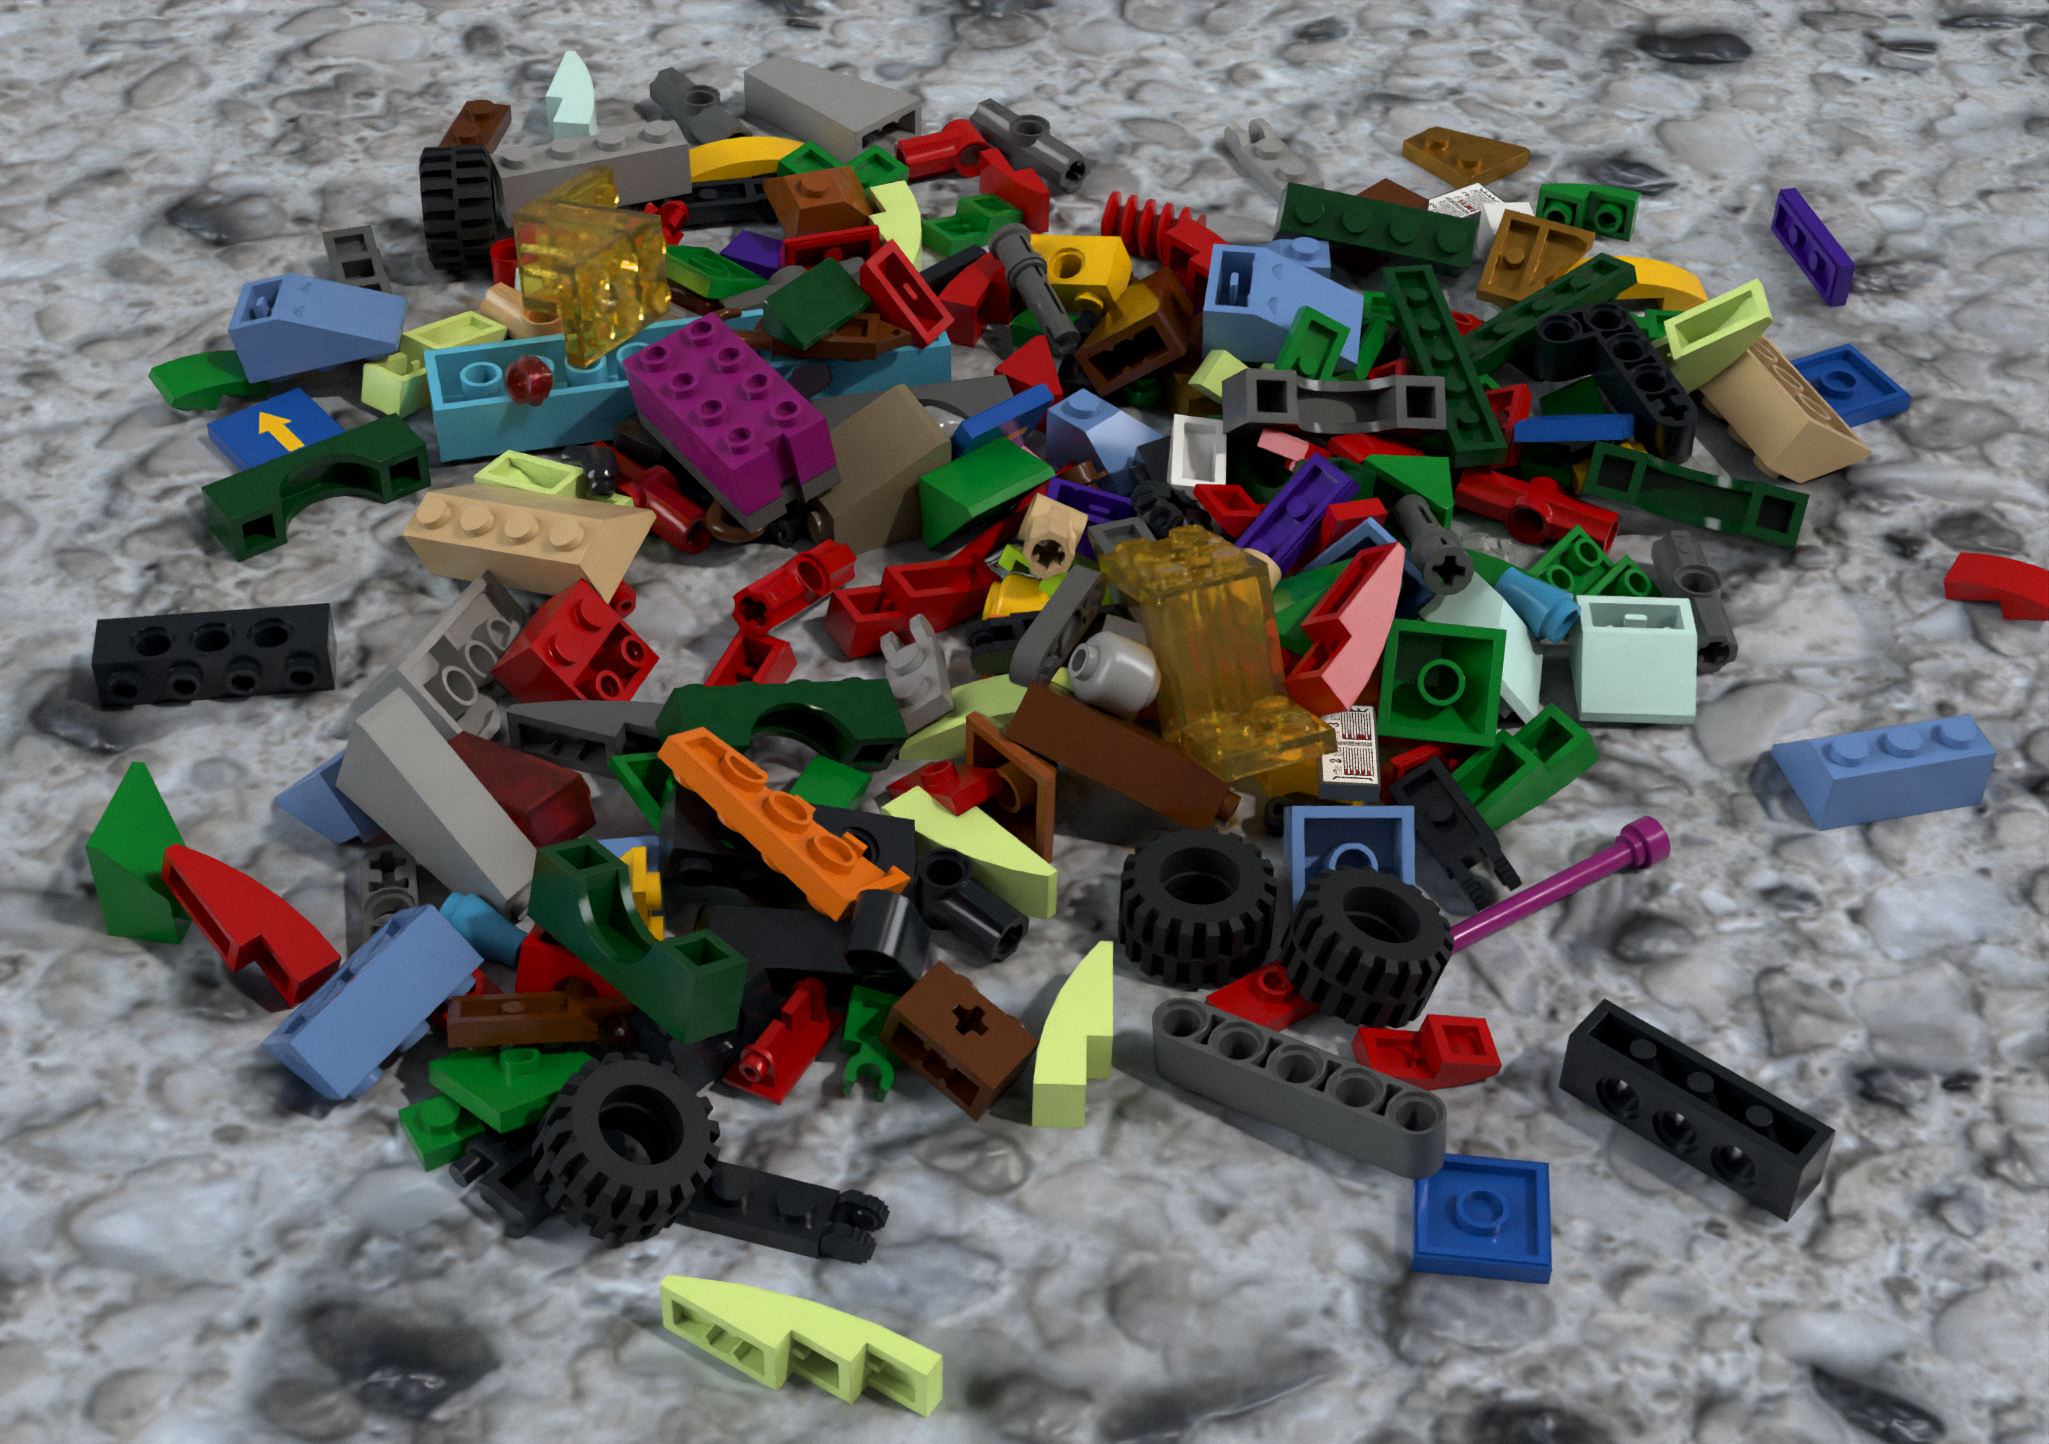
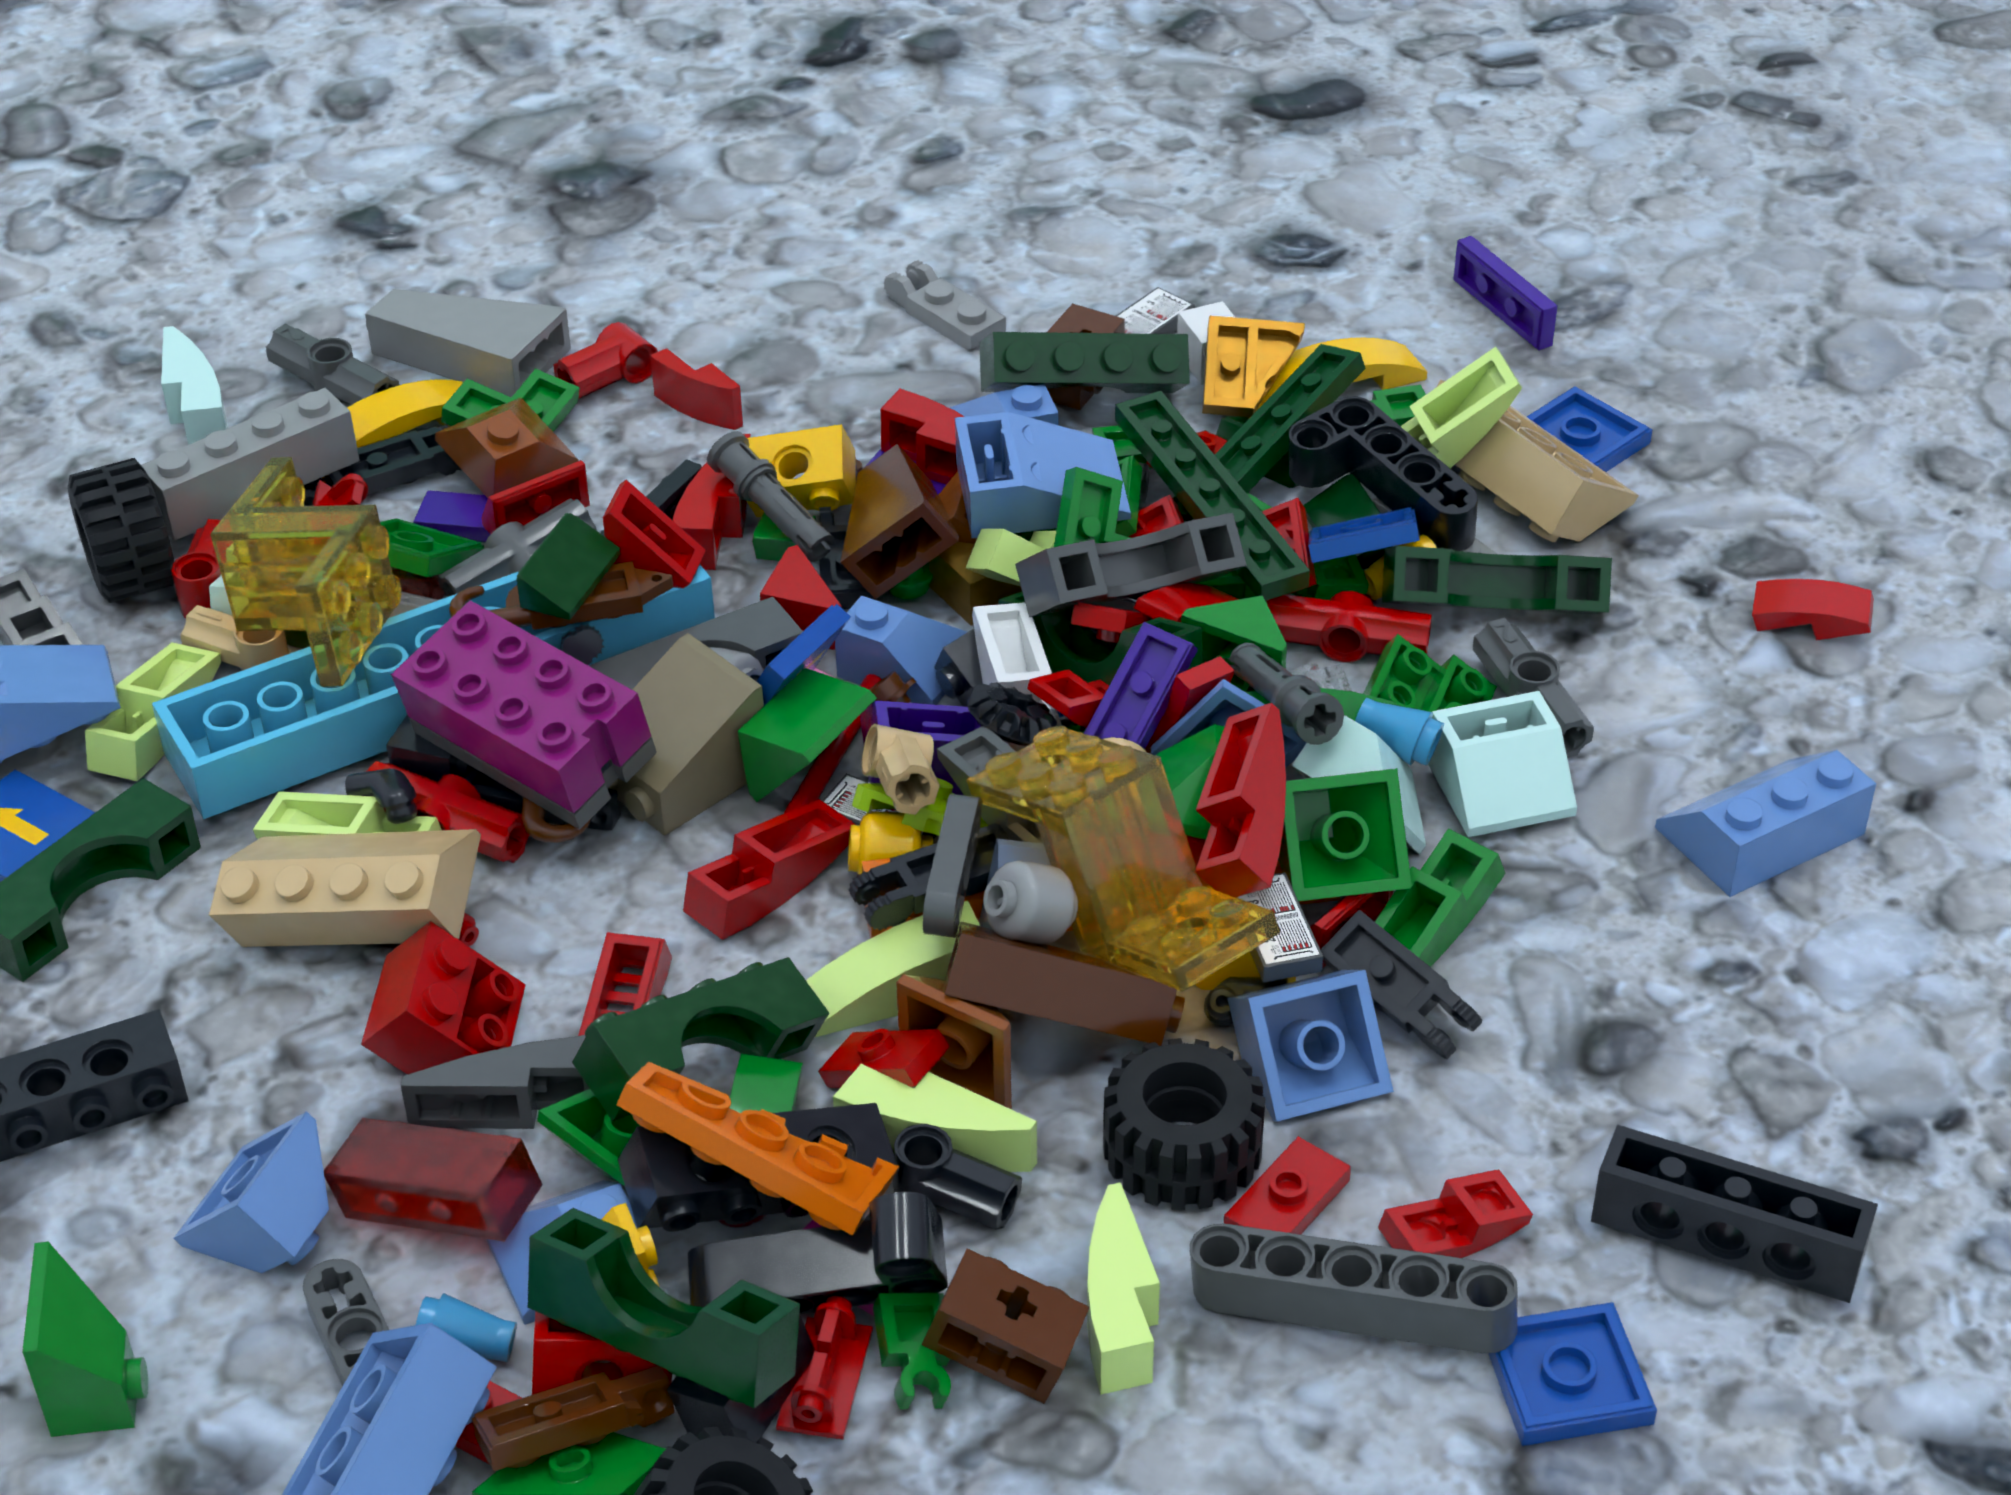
camera: 15 degrees left, 0 degrees up
red slope [160,843,342,1009] -> none
light grey slope [335,687,537,920] -> none
light grey wedge [352,569,524,761] -> none
reddish brown hinge [439,100,512,155] -> none
clear red plate [505,355,553,407] -> none
red piece [732,538,857,636] -> none
yellowish green slope [869,180,922,272] -> none
light grey hinge [880,613,954,736] -> none
green slope [921,193,1024,258] -> none
dark grey piece [969,98,1090,193] -> none
red piece [1101,191,1206,263] -> none
black tyre [1279,865,1454,1029] -> none
pearl gold wing [1402,126,1530,189] -> none
magenta piece [1449,816,1671,954] -> none
green slope [1535,183,1641,242] -> none

